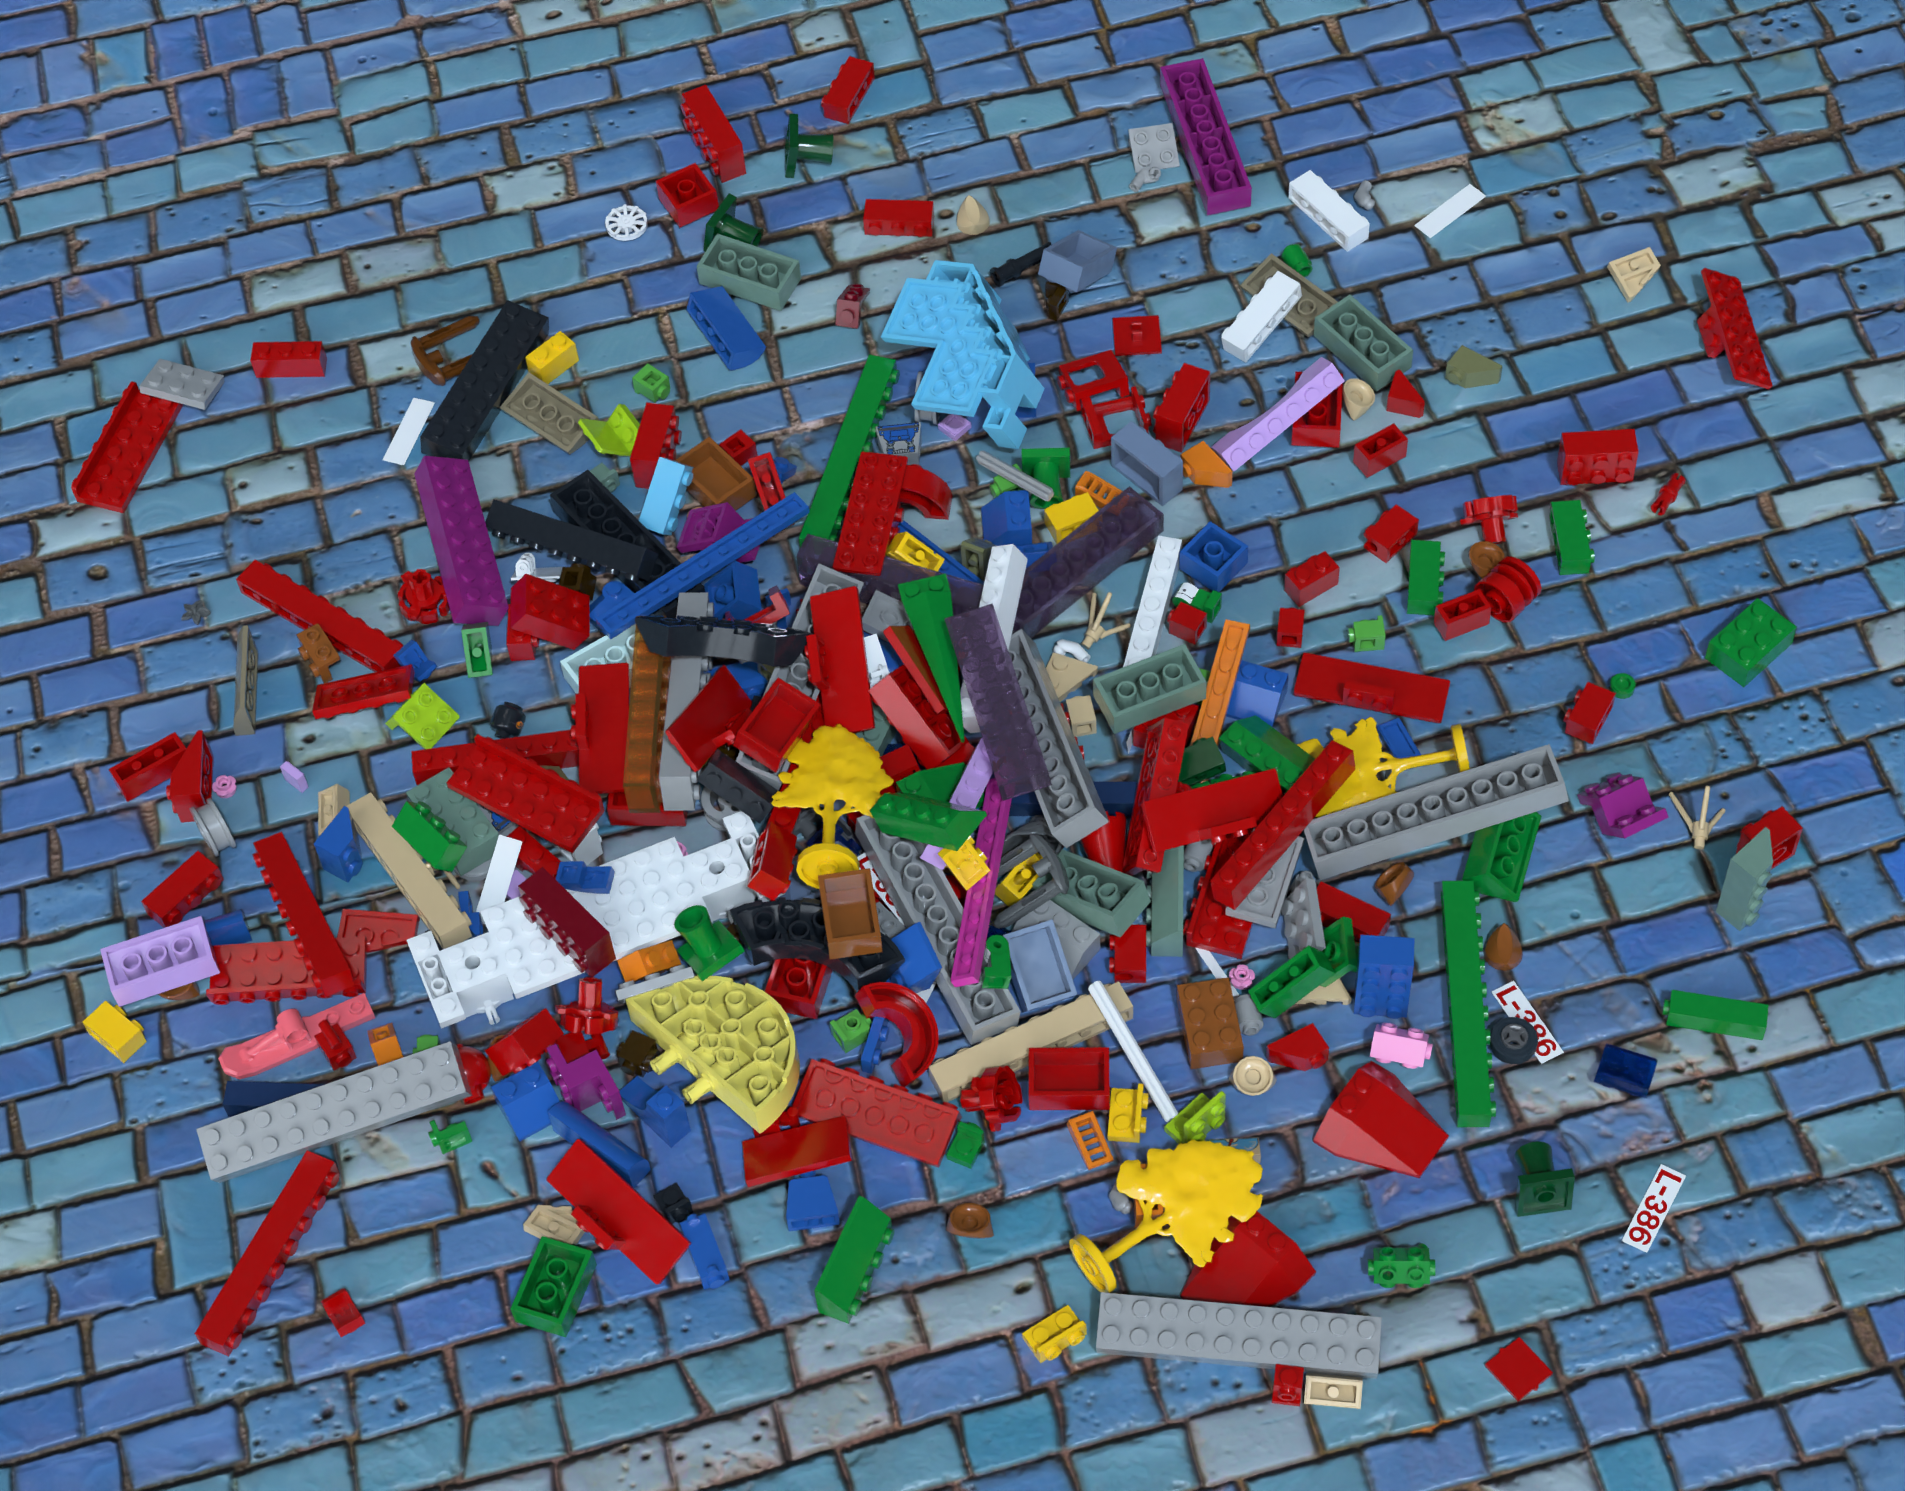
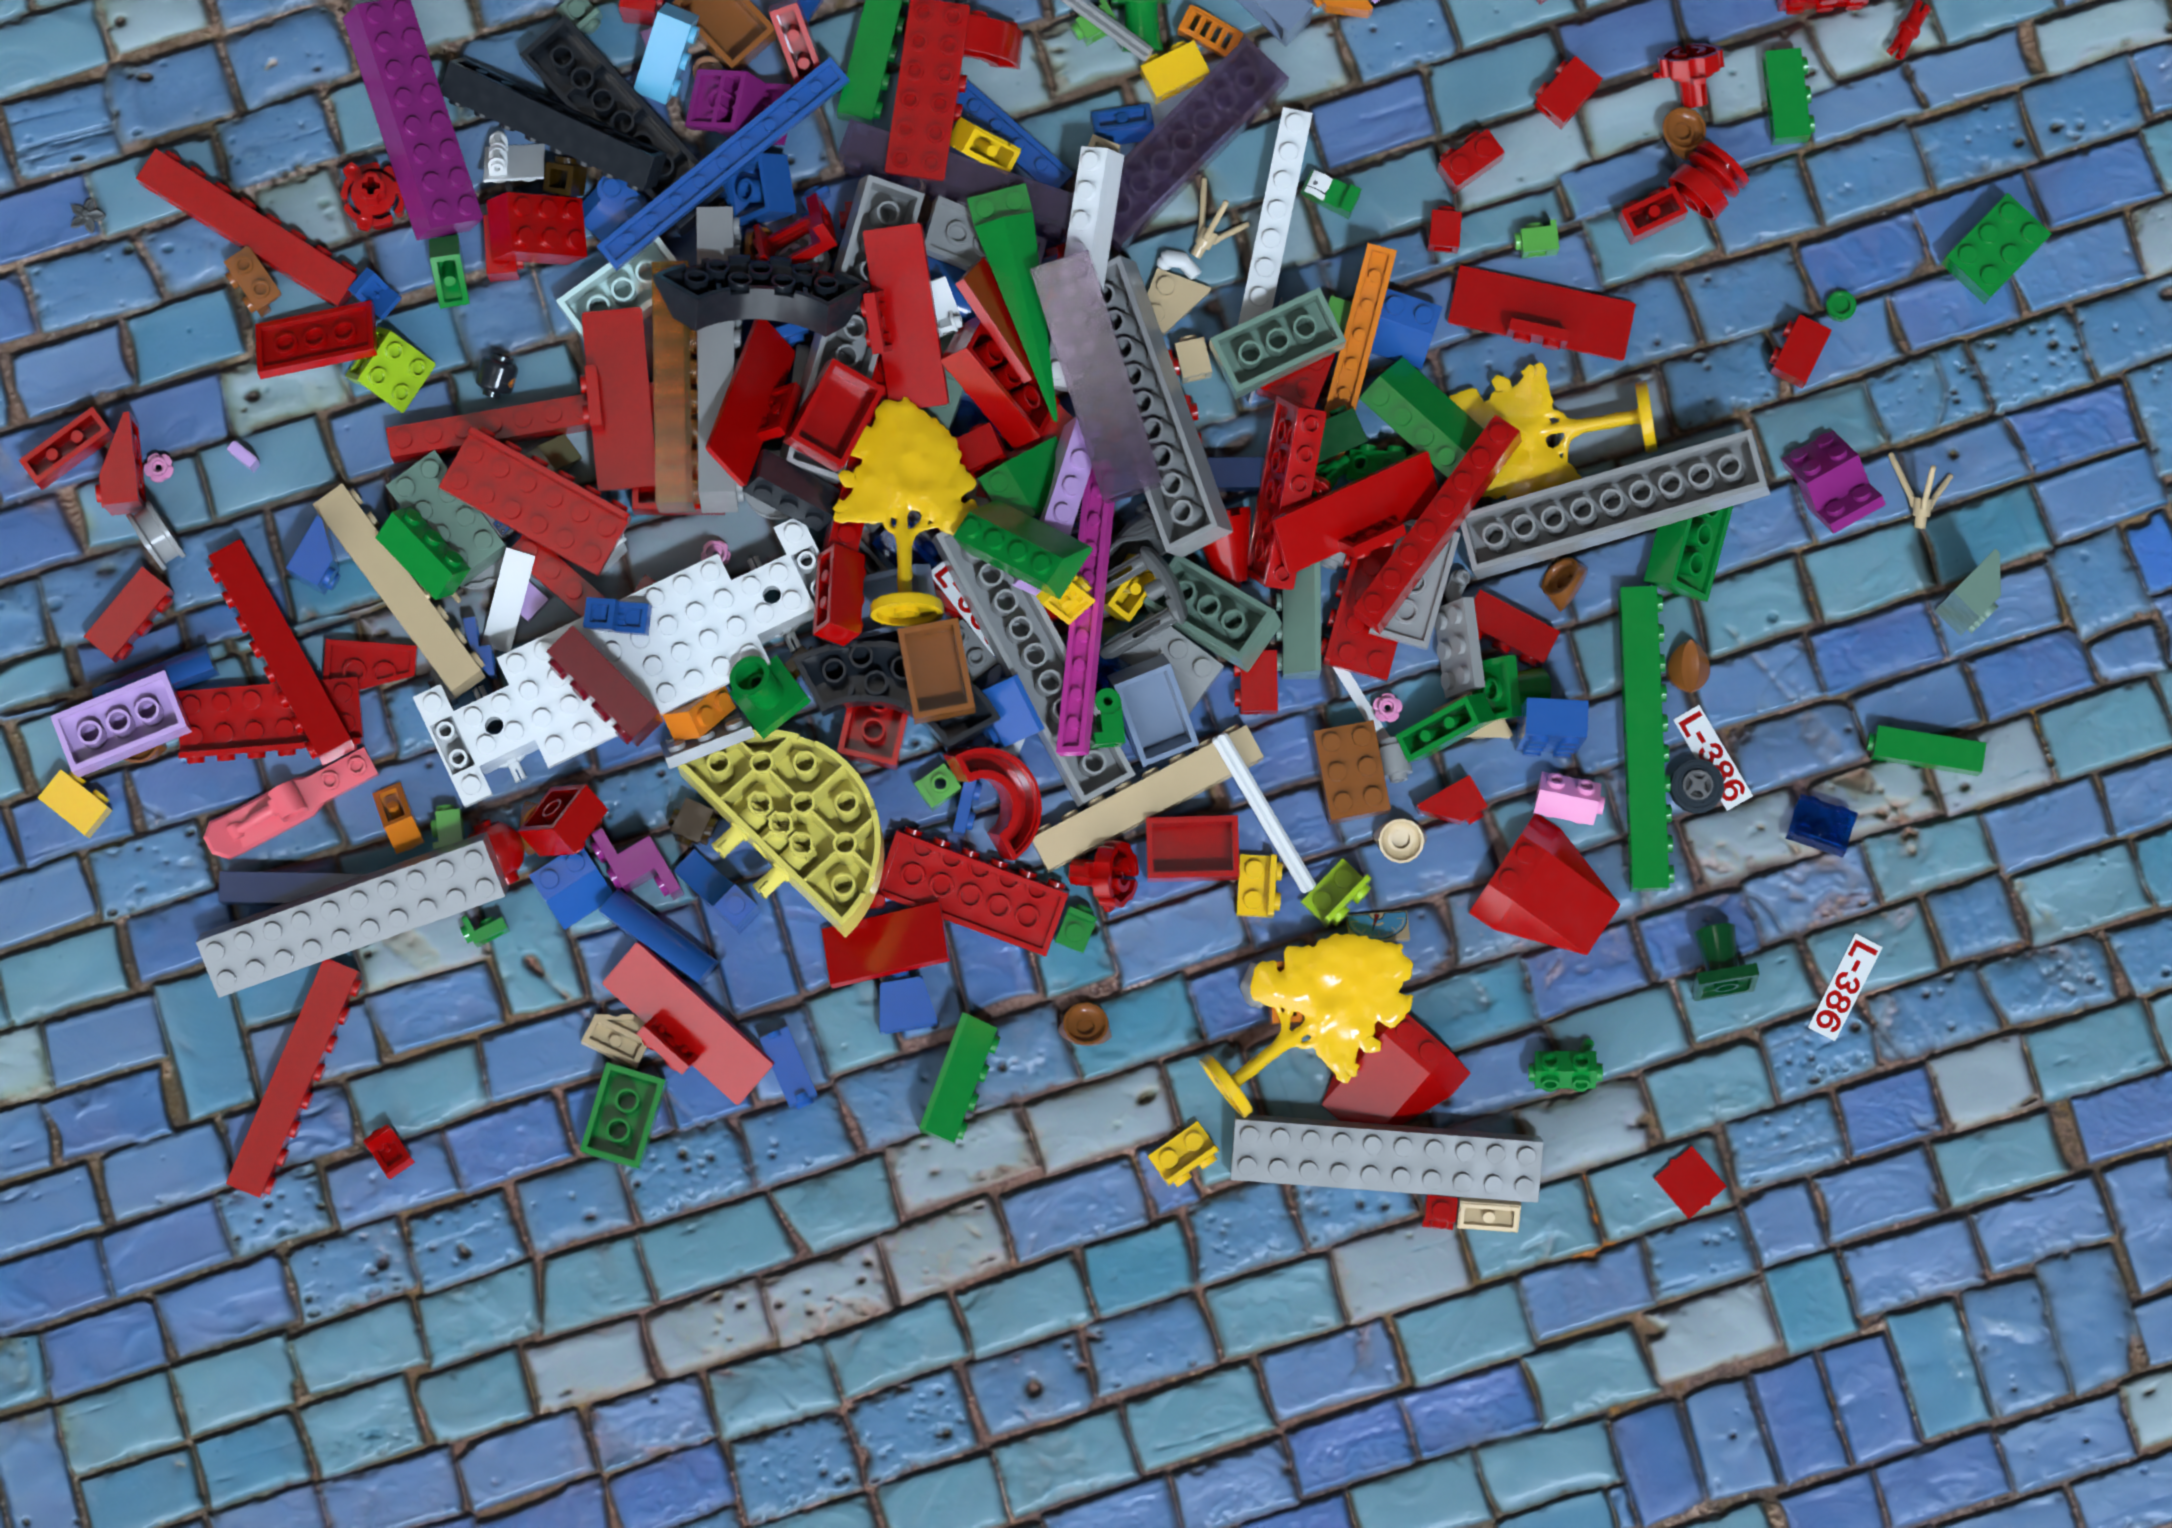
camera: 10 degrees left, 25 degrees up
dark tan slope [233,625,259,736] -> none
red brick [314,1019,357,1071] -> none
tan slope [318,784,350,836] -> none
red piece [555,977,618,1035] -> none
red brick [556,1031,610,1064] -> none
black bracket [653,1183,693,1224] -> none
olive slope [961,537,996,581] -> none
blue slope [981,490,1032,546] -> none
orange slope [1066,1111,1114,1170] -> none
red brick [1167,602,1207,645] -> none
blue brick [1179,521,1248,592] -> none
blue tile [1376,717,1421,758] -> none
green brick [1407,540,1445,616] -> none
red brick [1736,806,1803,869] -> none

